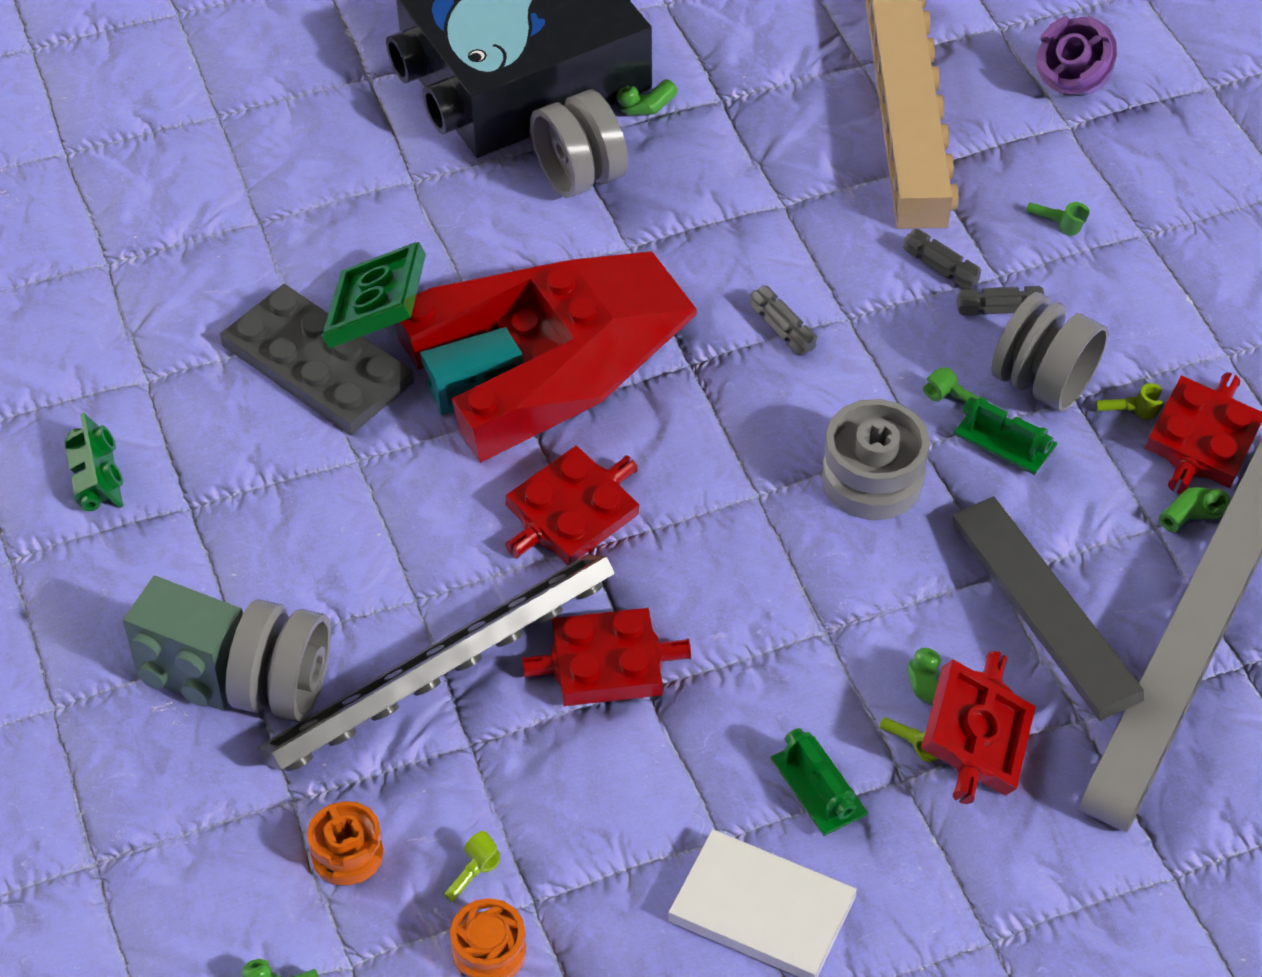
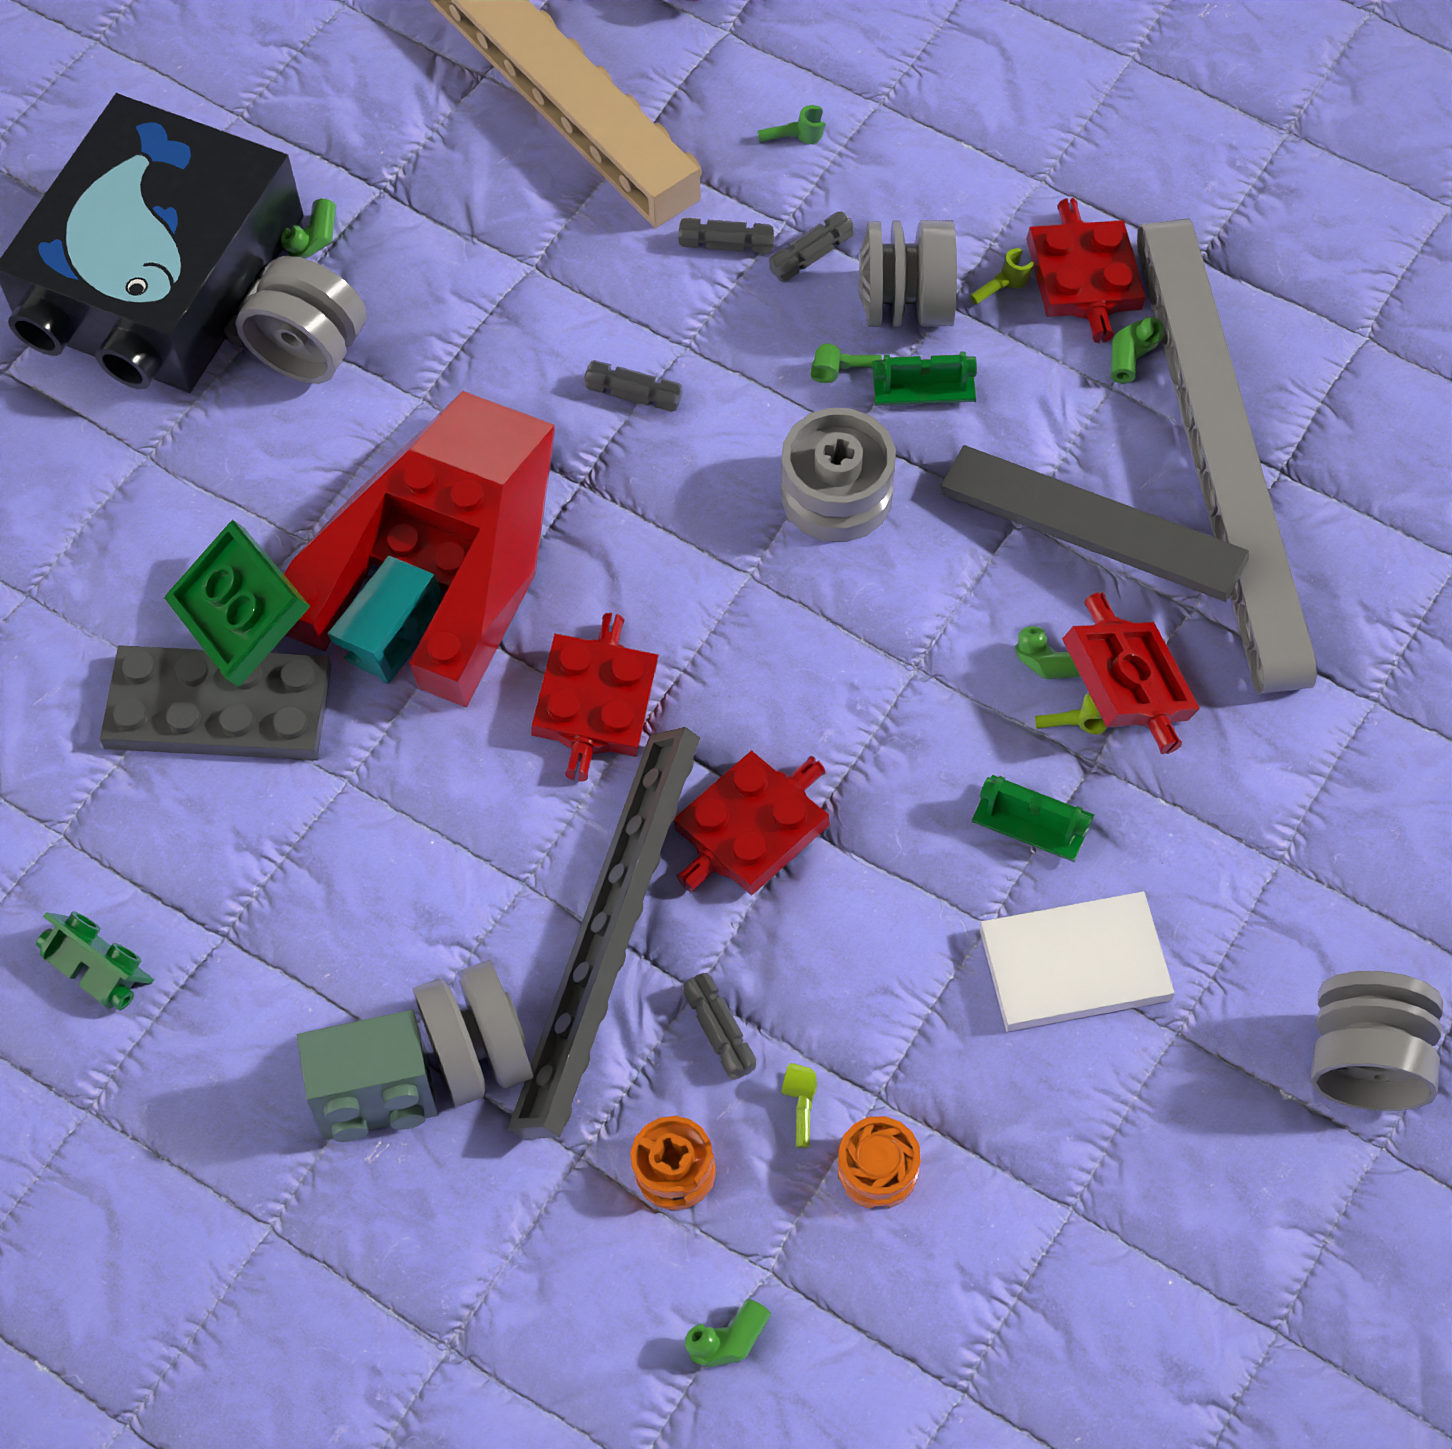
camera: 35 degrees left, 10 degrees up
none -> dark grey axle [683,973,756,1080]

